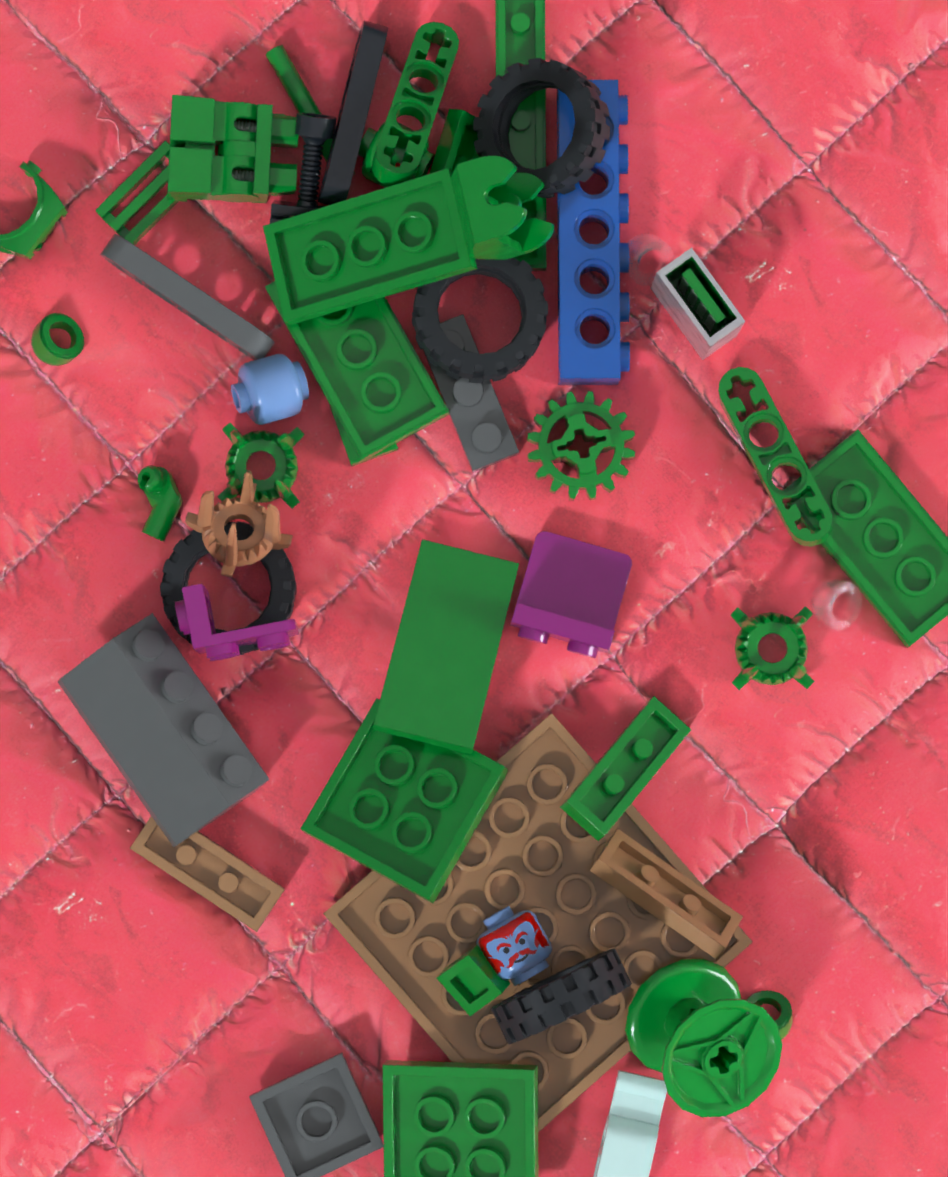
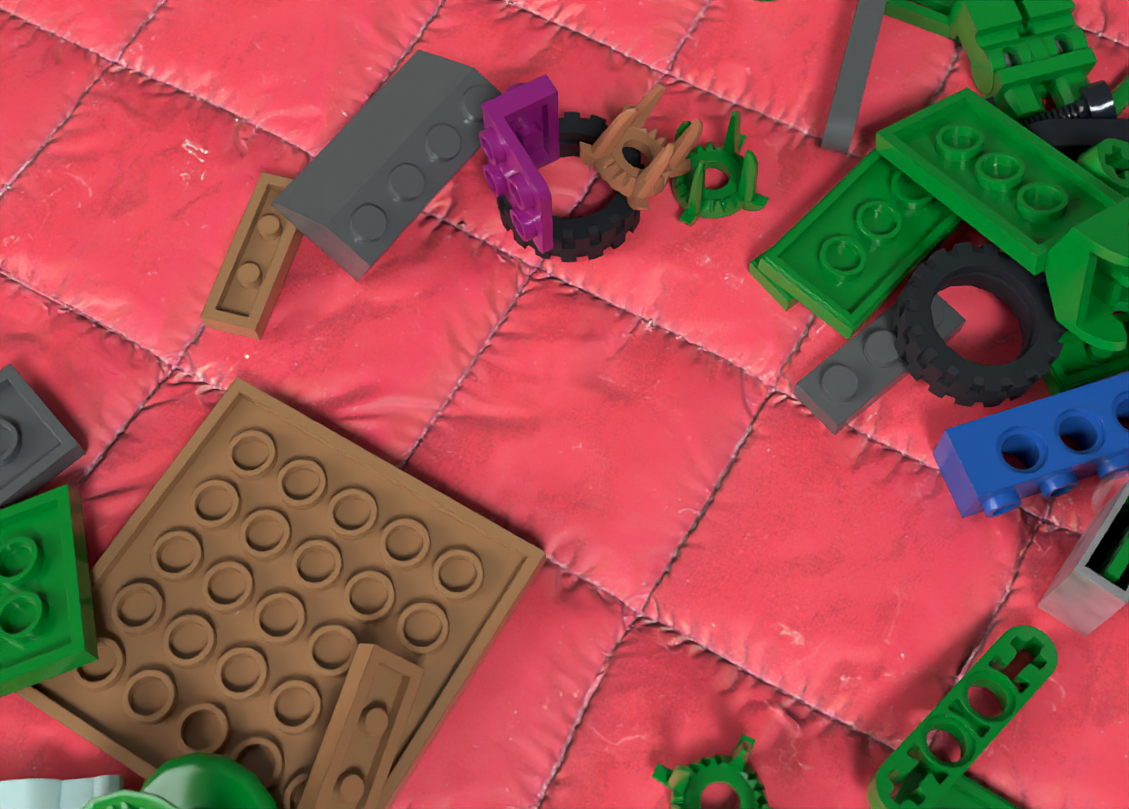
camera: 80 degrees right, 20 degrees down
green arm [137,465,182,542] -> none
medium blue head [231,354,309,425] -> none
green plate [301,698,509,904] -> none
green tile [373,539,519,754] -> none
green plate [437,945,510,1016] -> none
medium blue head [476,906,553,986] -> none
black tyre [491,948,632,1044] -> none
magenta bracket [510,531,632,658] -> none
green gear [527,391,635,501] -> none
green plate [560,696,691,841] -> none

